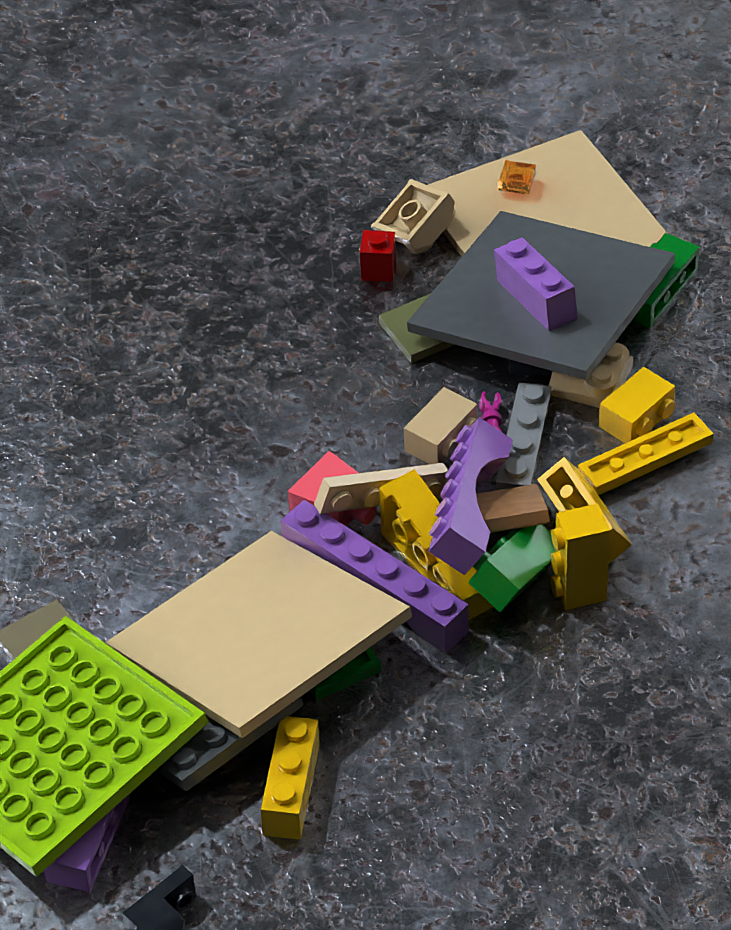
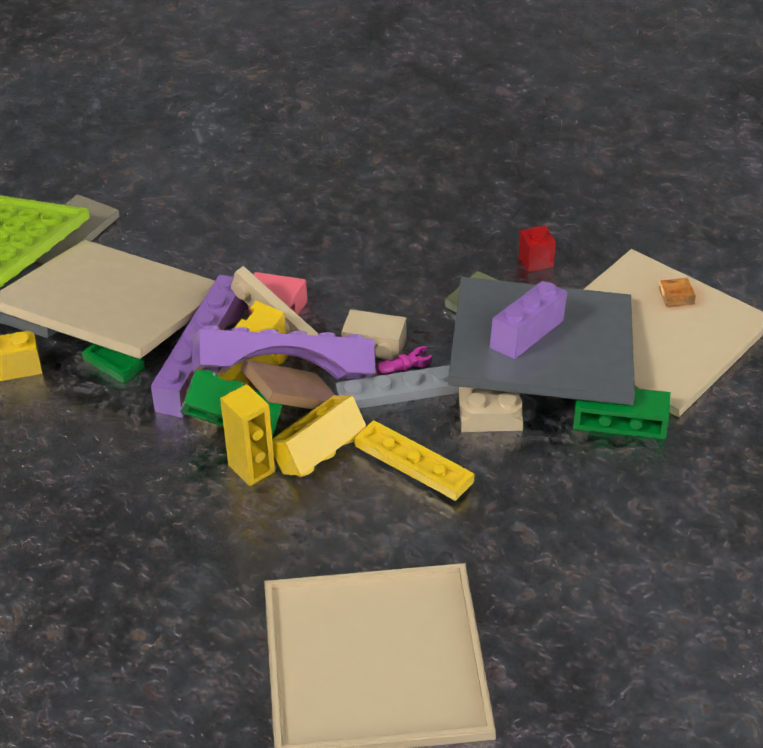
camera: 65 degrees right, 5 degrees down
tan slope [371,179,456,254] -> none
yellow brick [599,367,676,443] -> none

